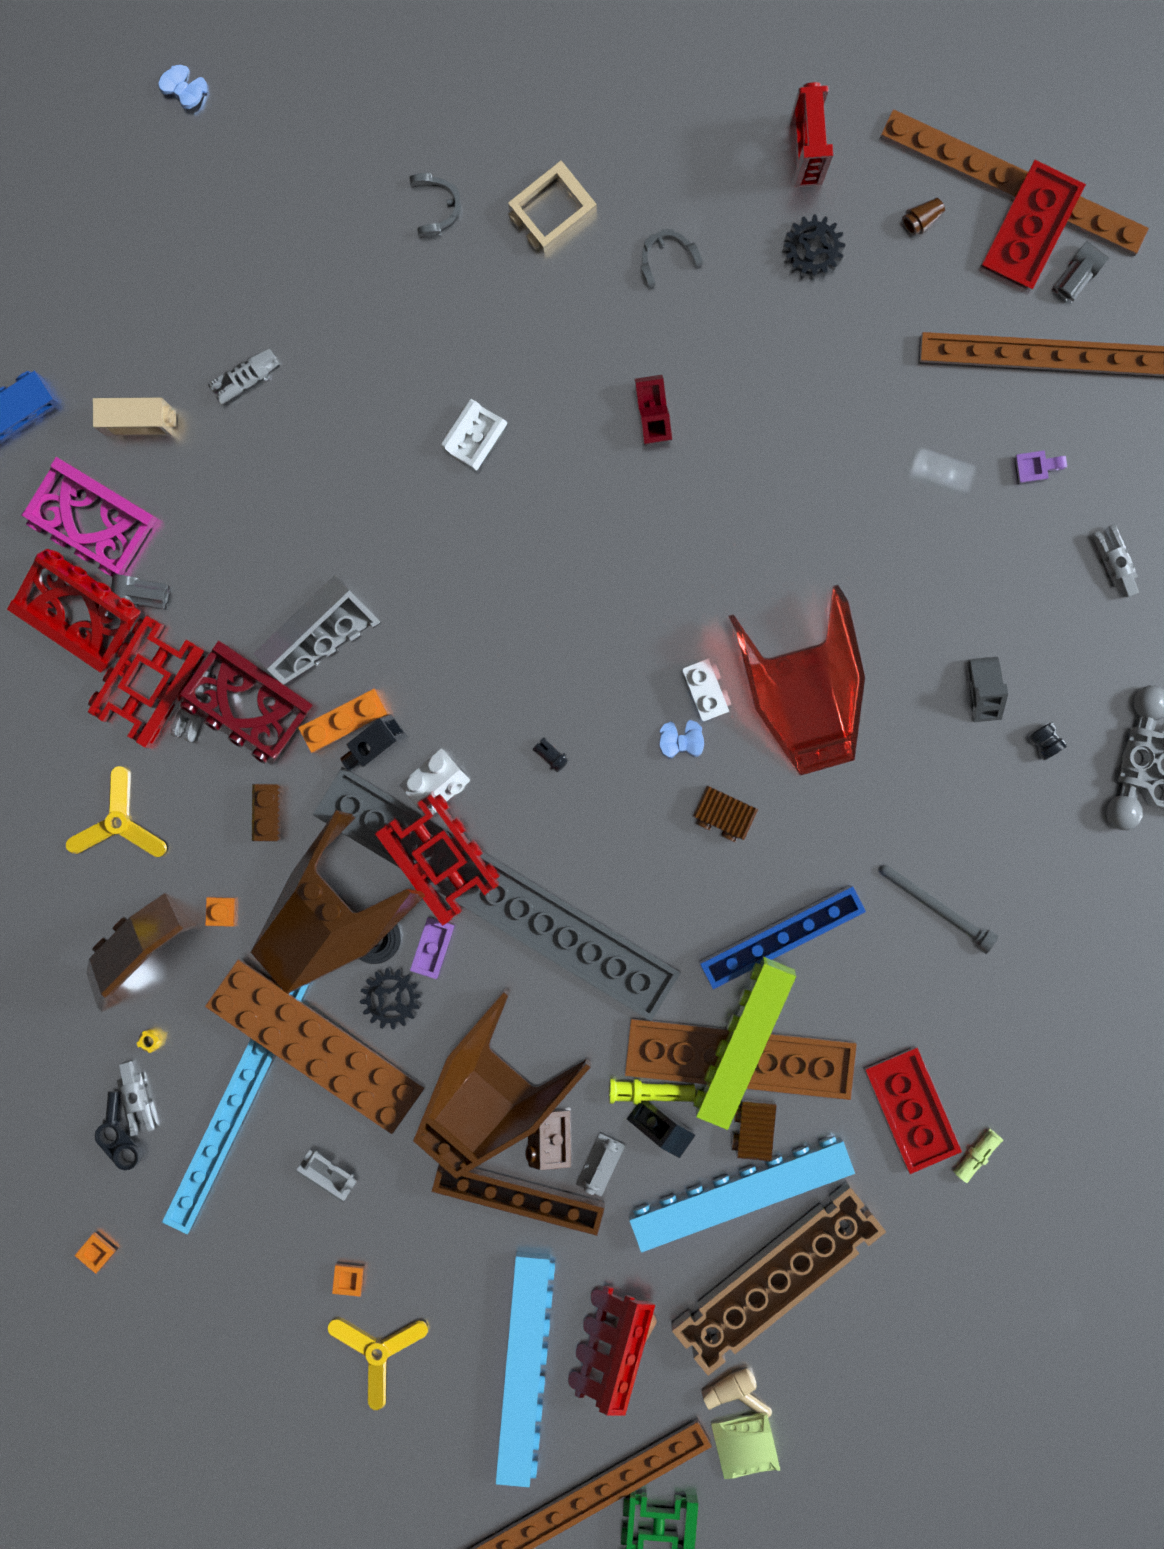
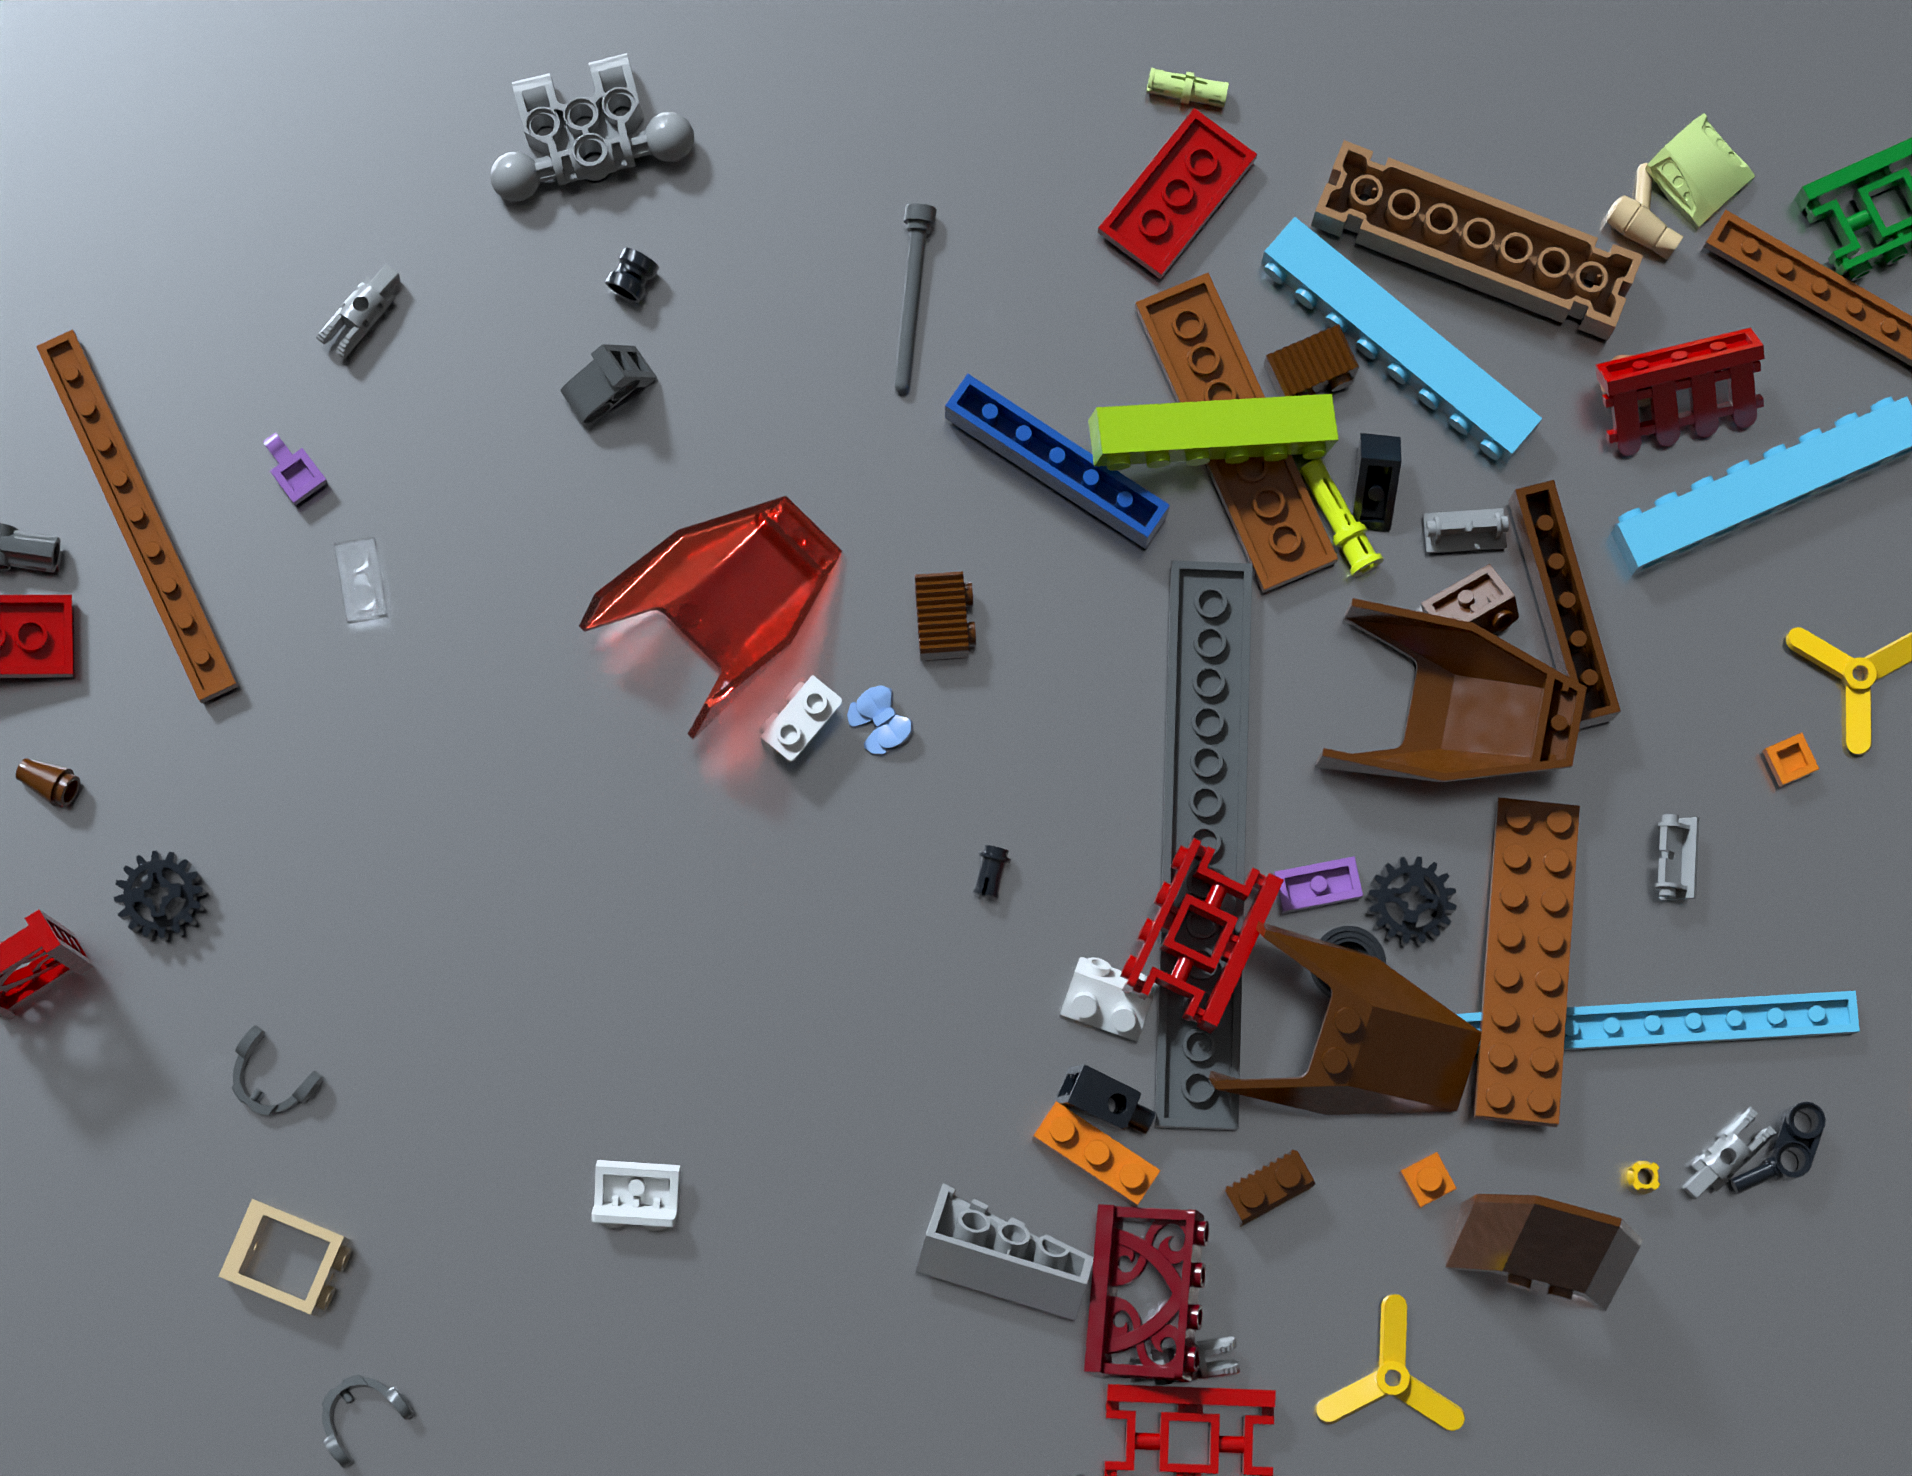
camera: 125 degrees left, 10 degrees down
dark red brick [634,375,672,444] -> none

